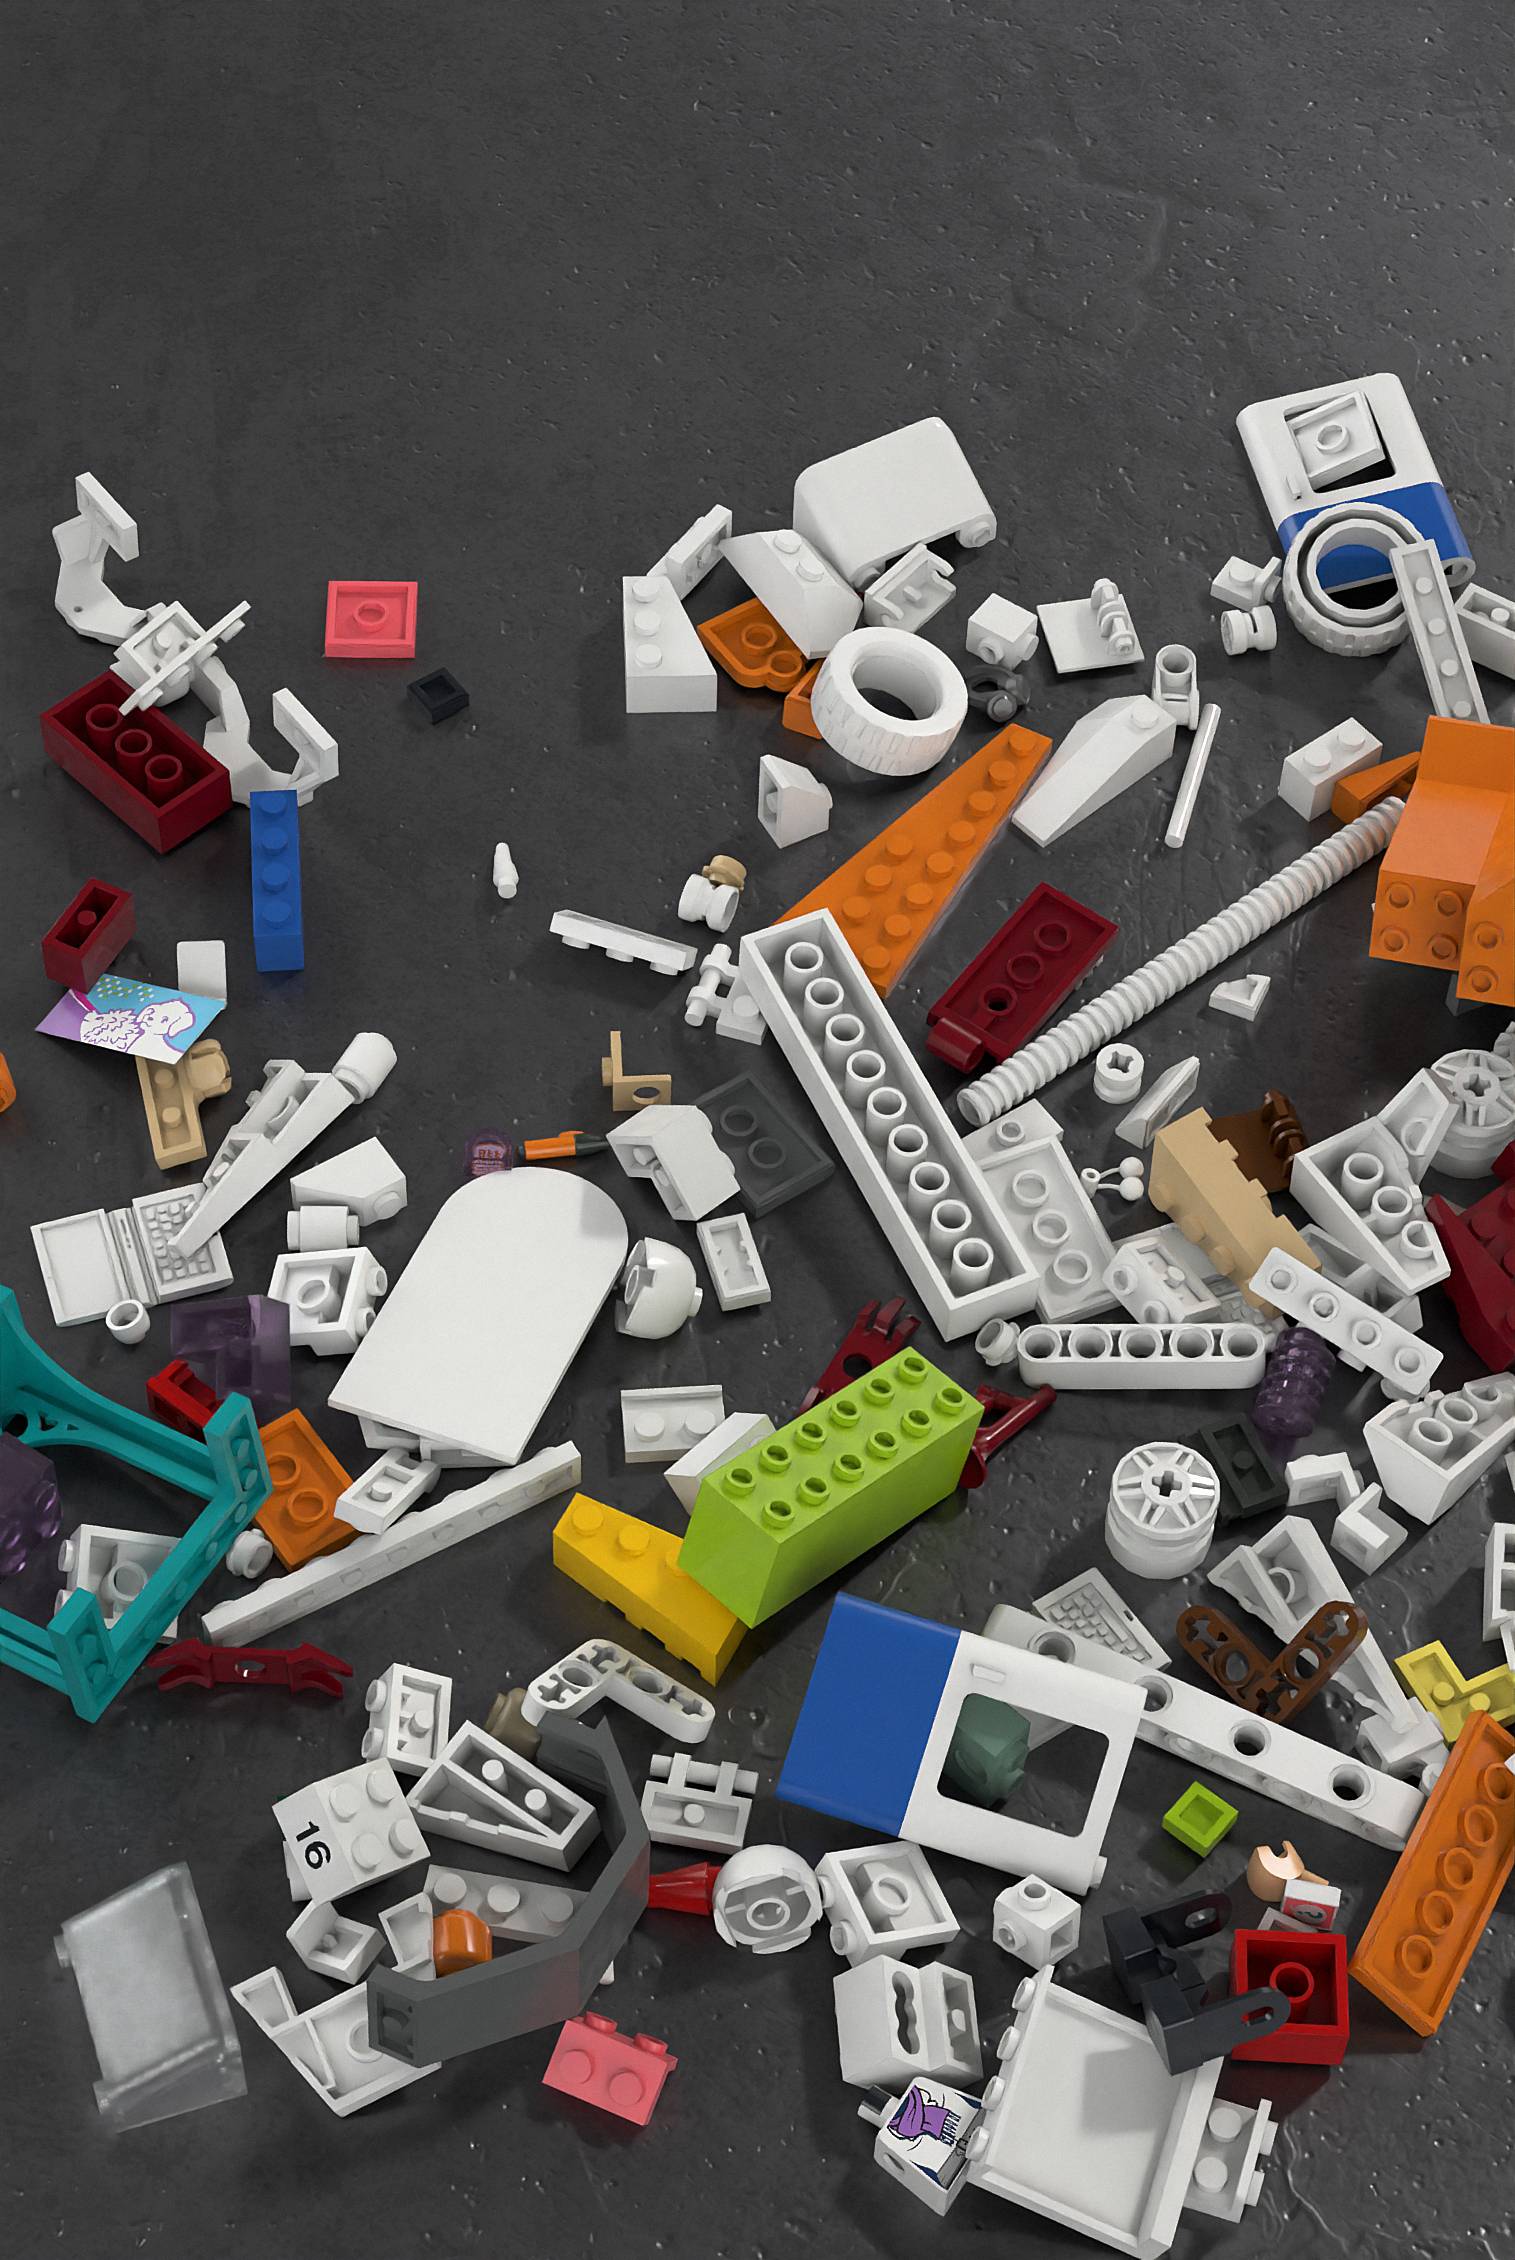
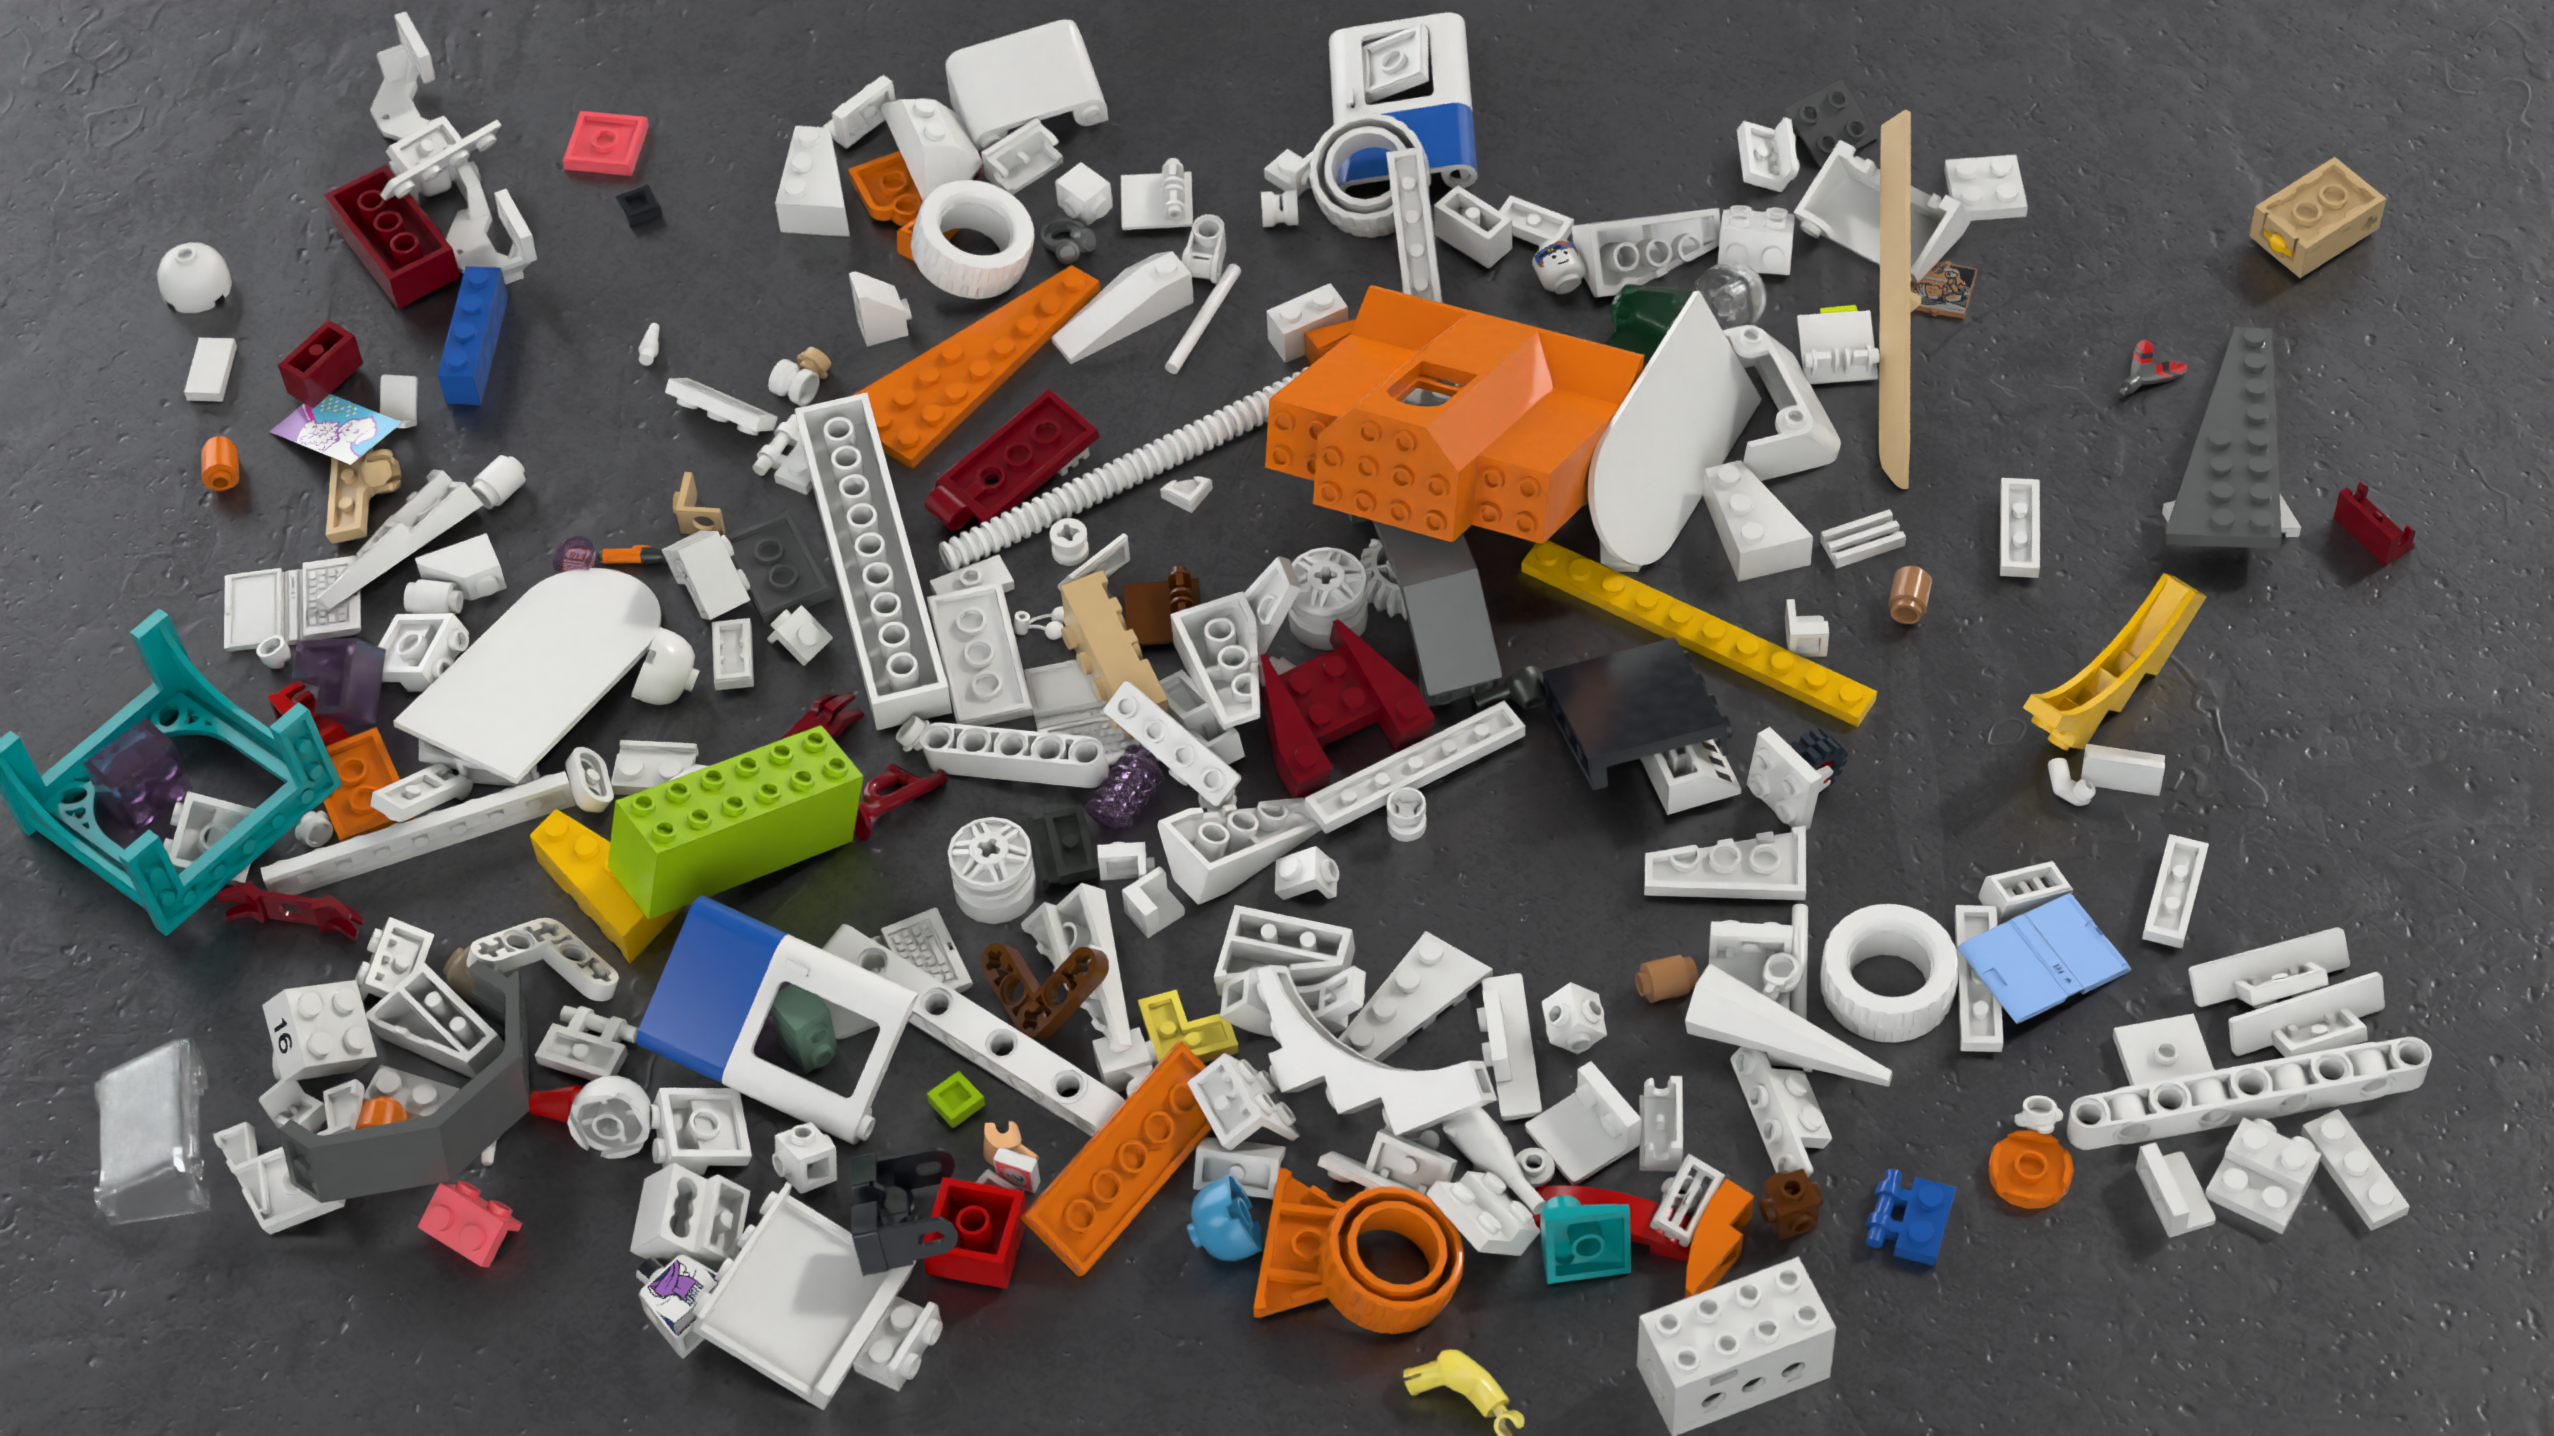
camera: 15 degrees right, 0 degrees up
white bracket [1101,1234,1222,1324] -> none
none -> white plate [565,747,614,813]
none -> white bracket [767,605,833,666]

